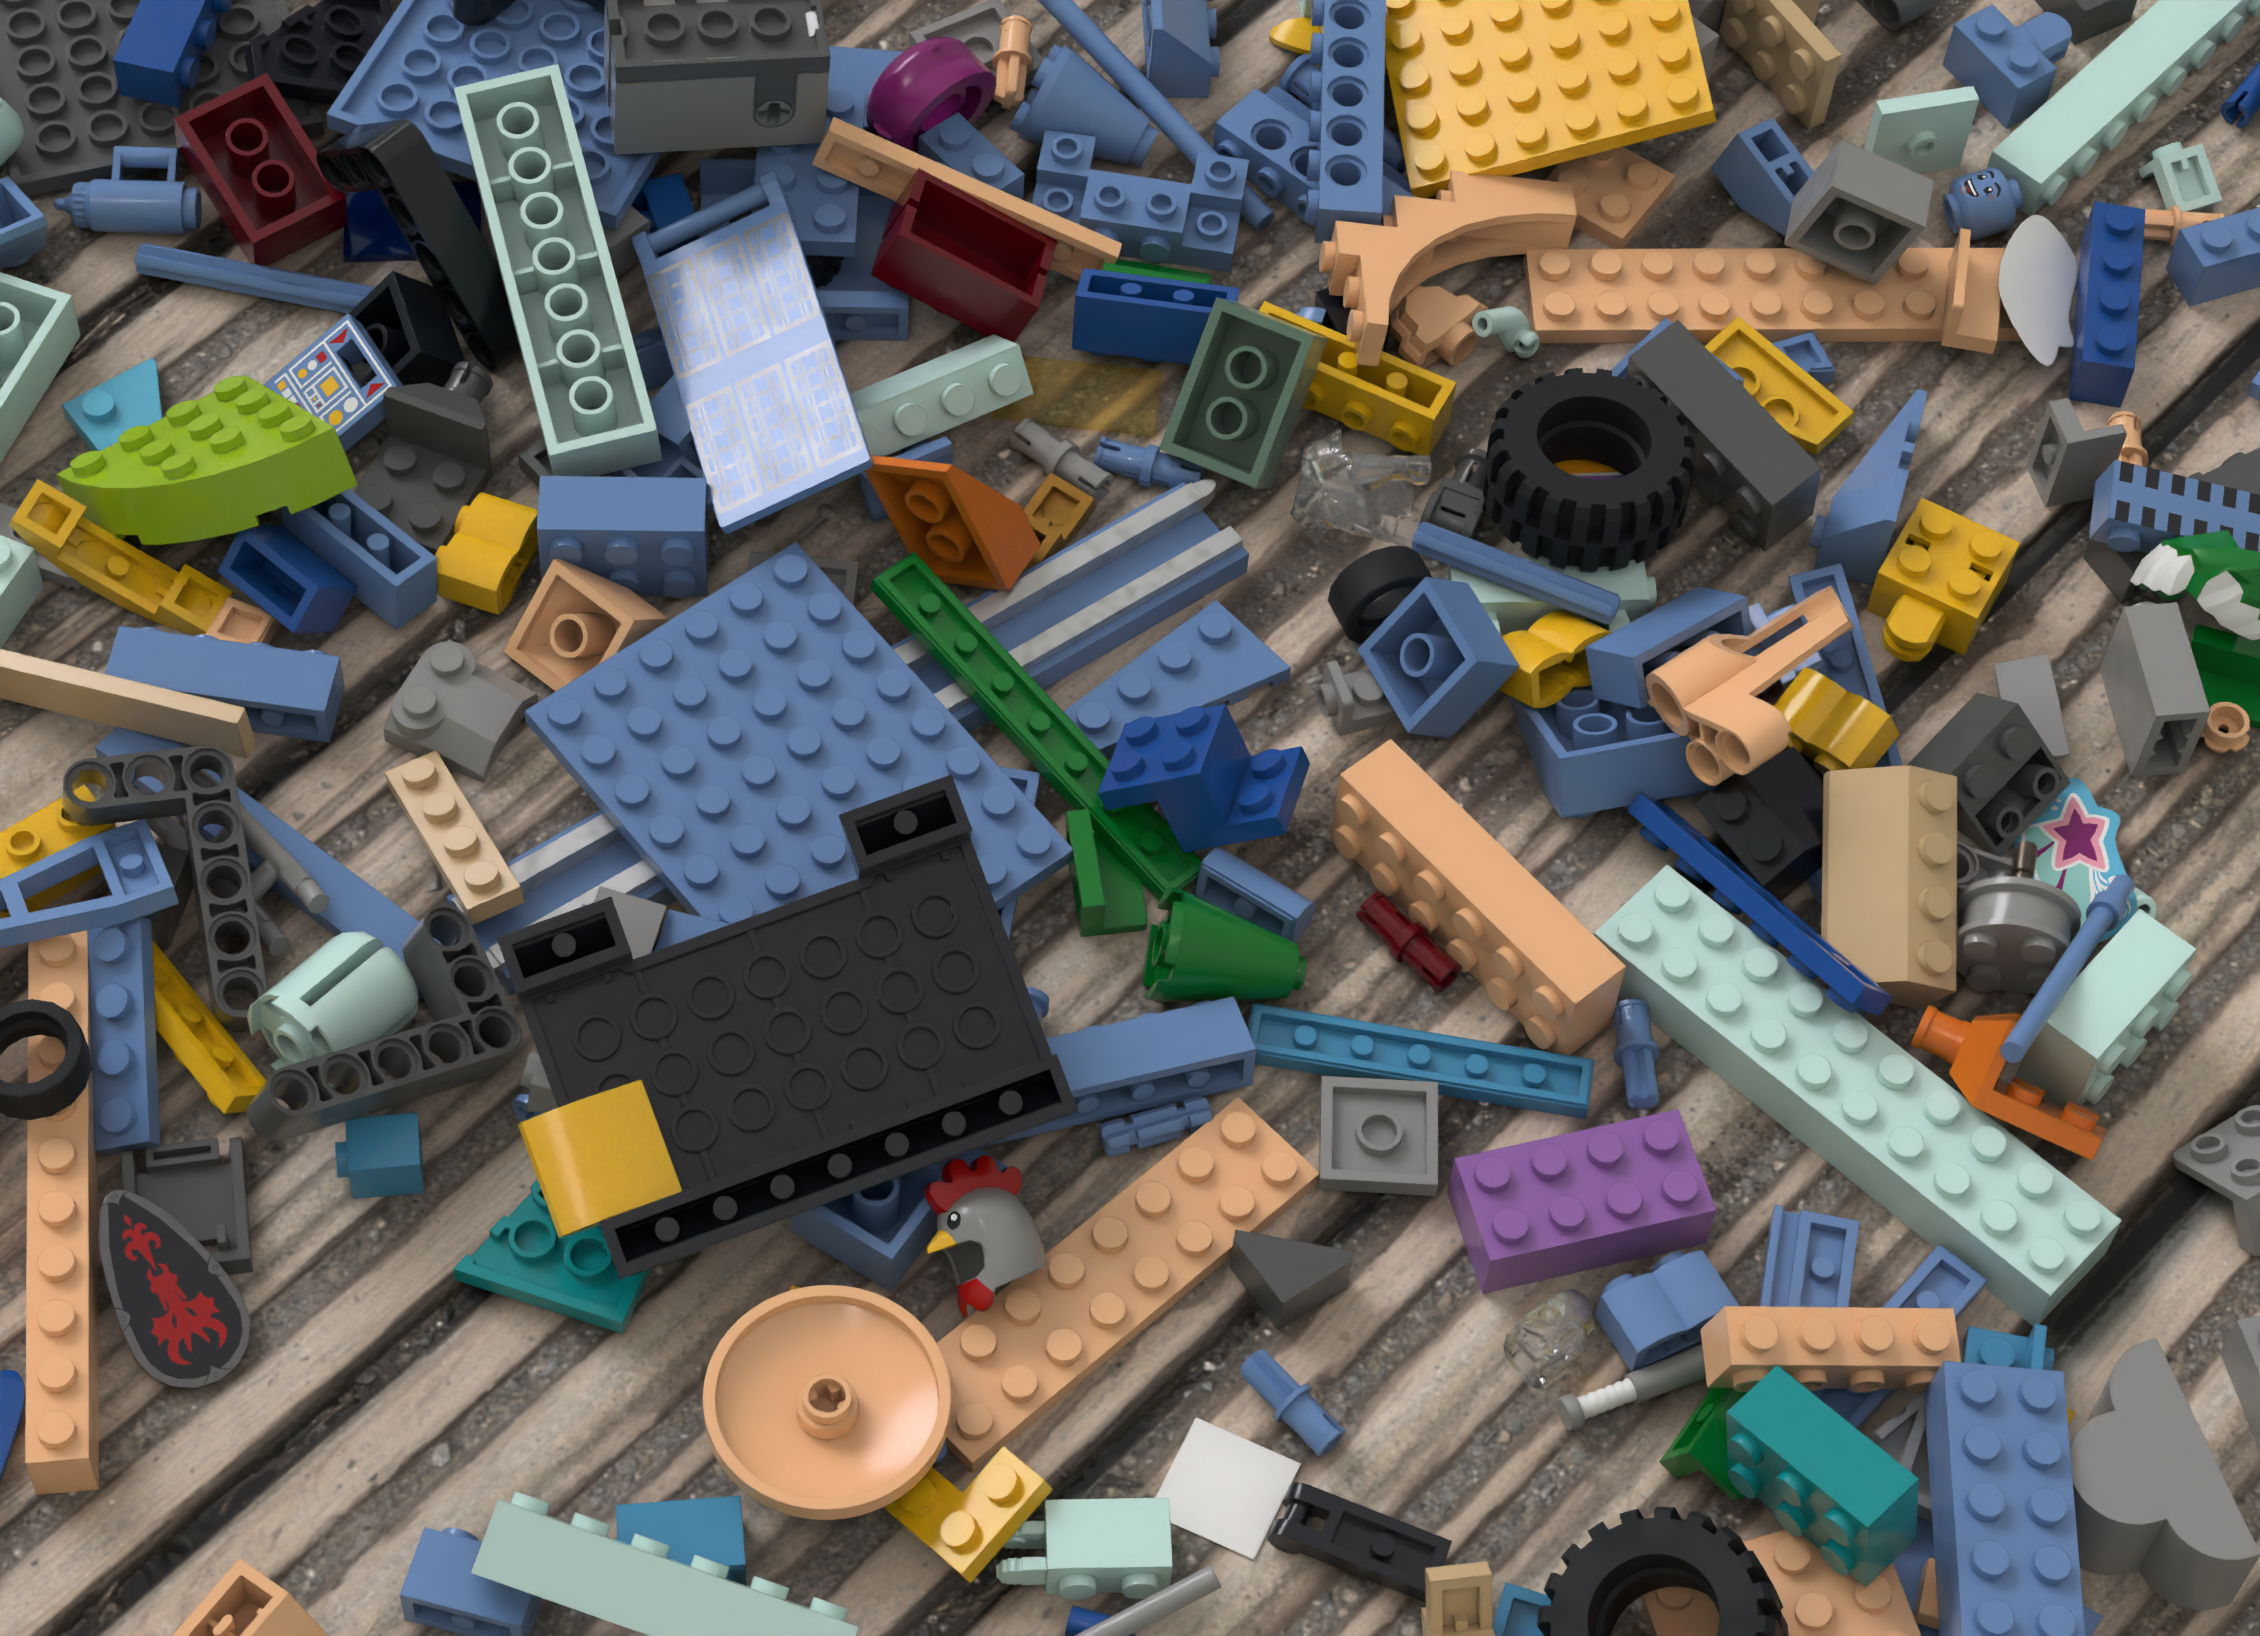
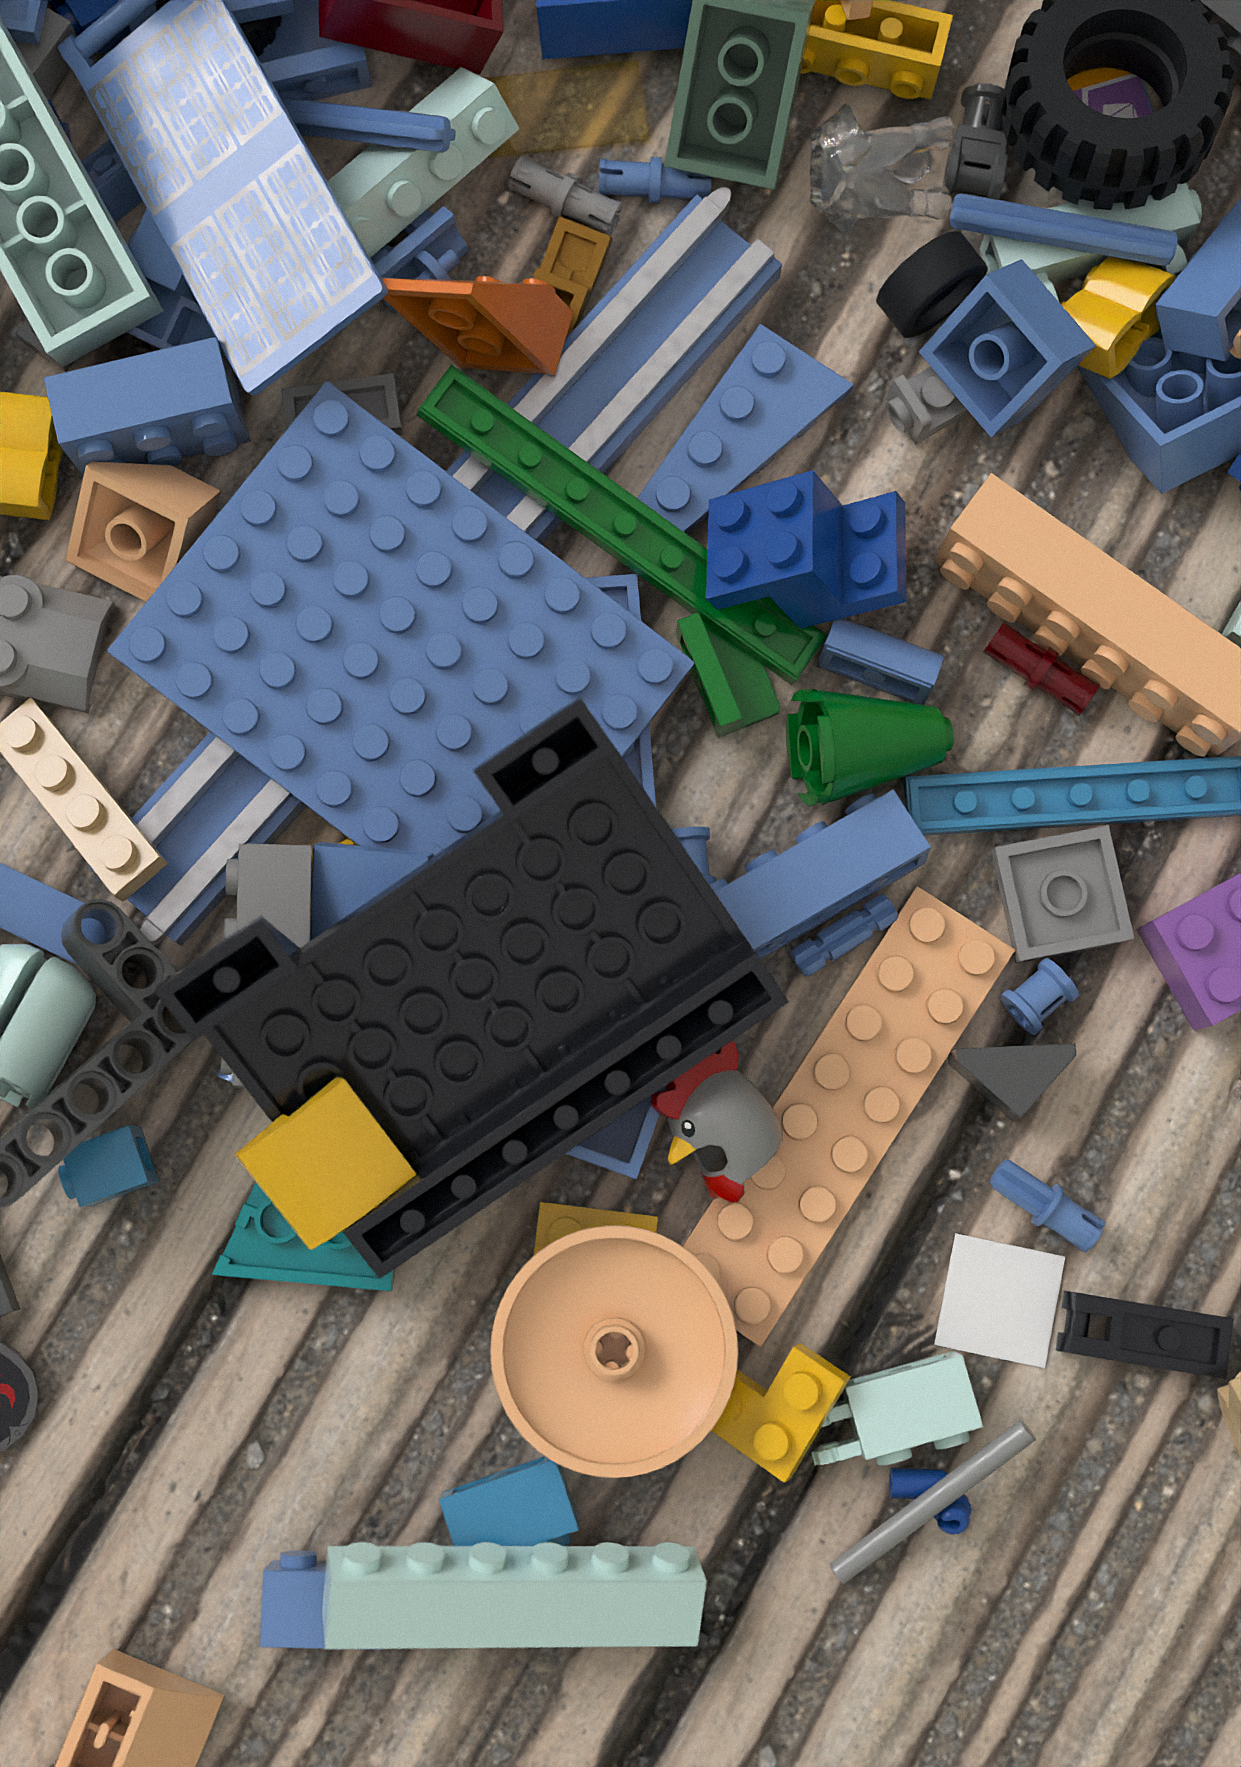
camera: 10 degrees left, 25 degrees up
none -> medium blue axle [281,97,456,153]
none -> medium blue bush [1000,958,1080,1035]

